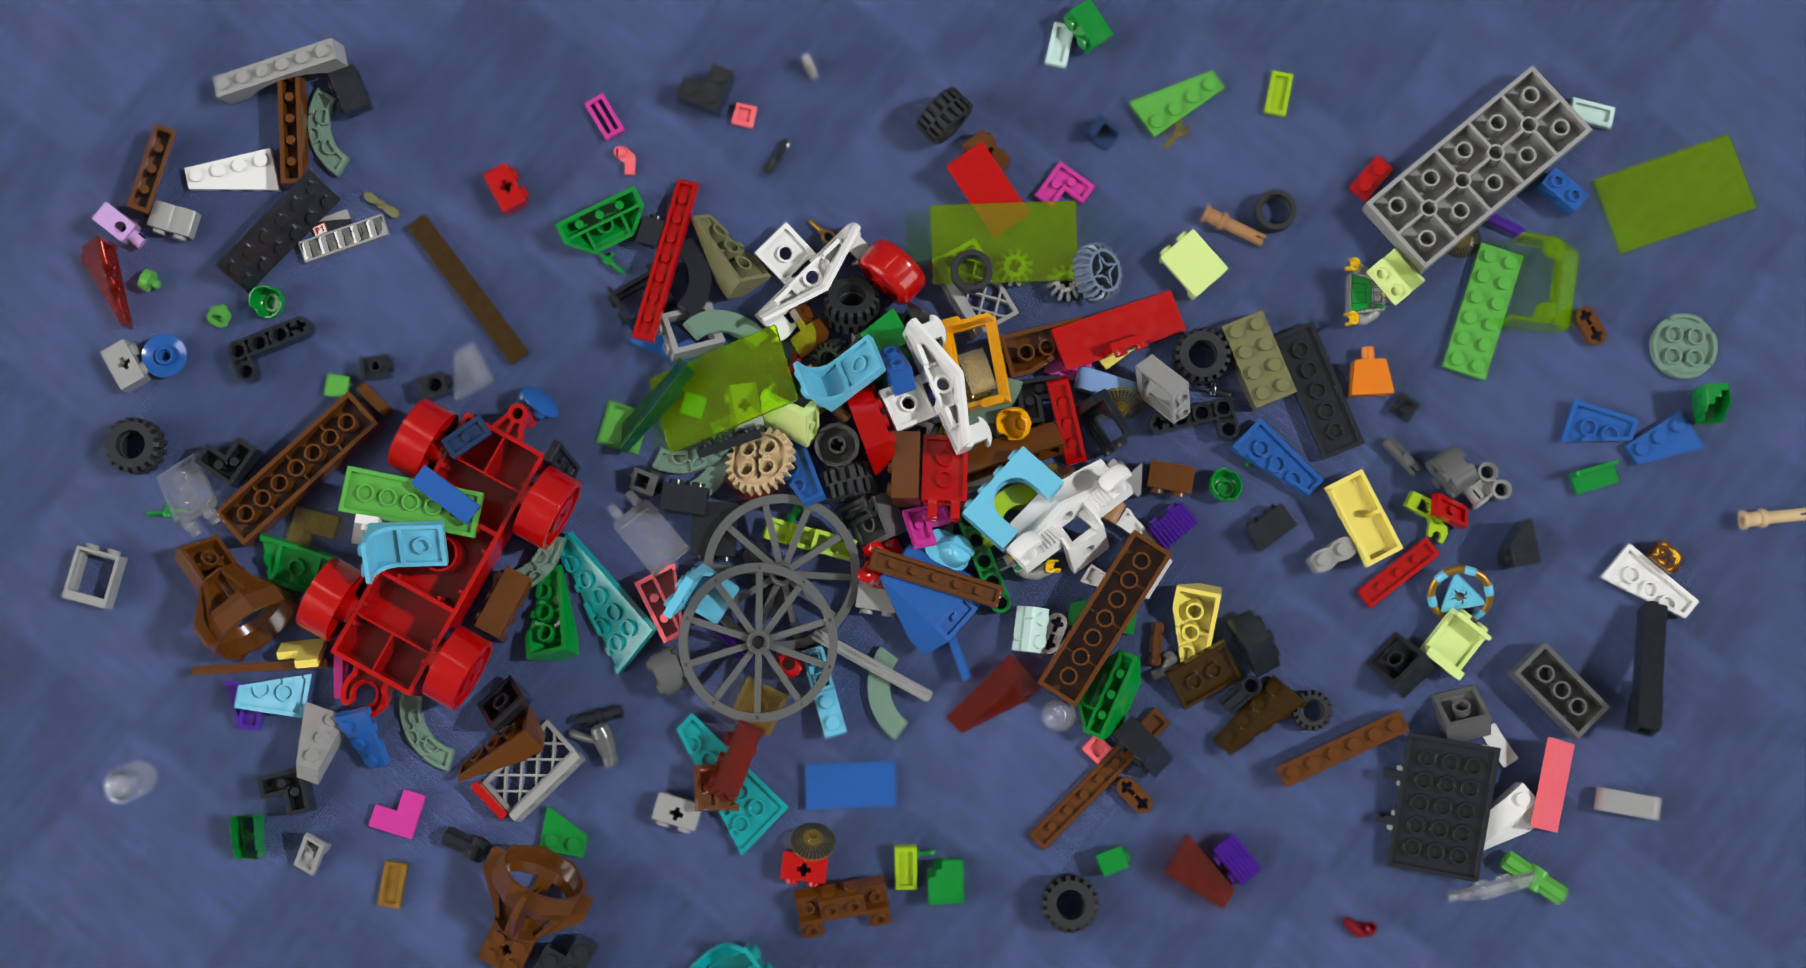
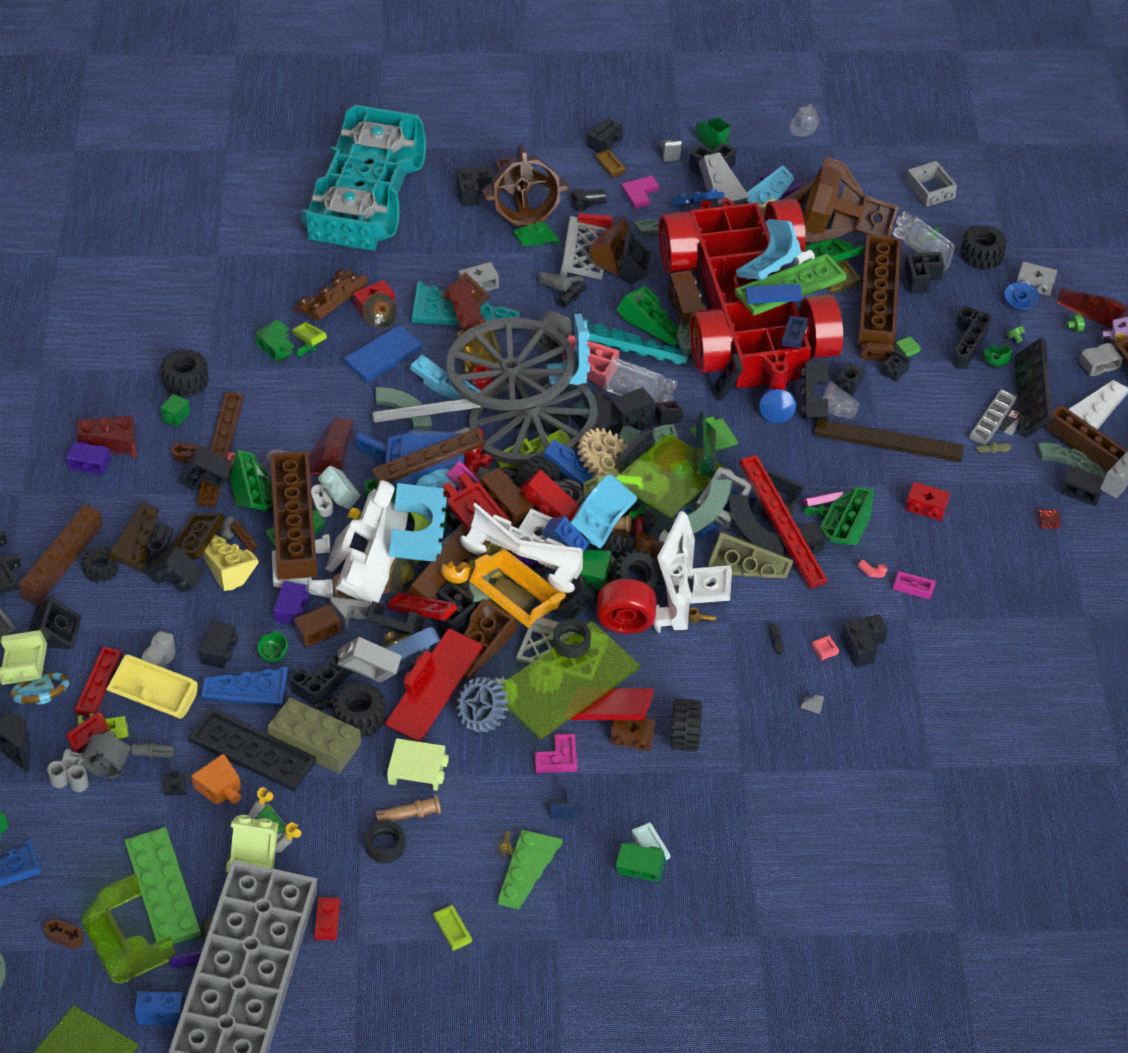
camera: 140 degrees right, 35 degrees down
none -> black brick [587,118,623,153]
none -> black arch [801,362,829,420]
none -> tile [801,492,843,506]
none -> clear red tile [1038,510,1061,528]

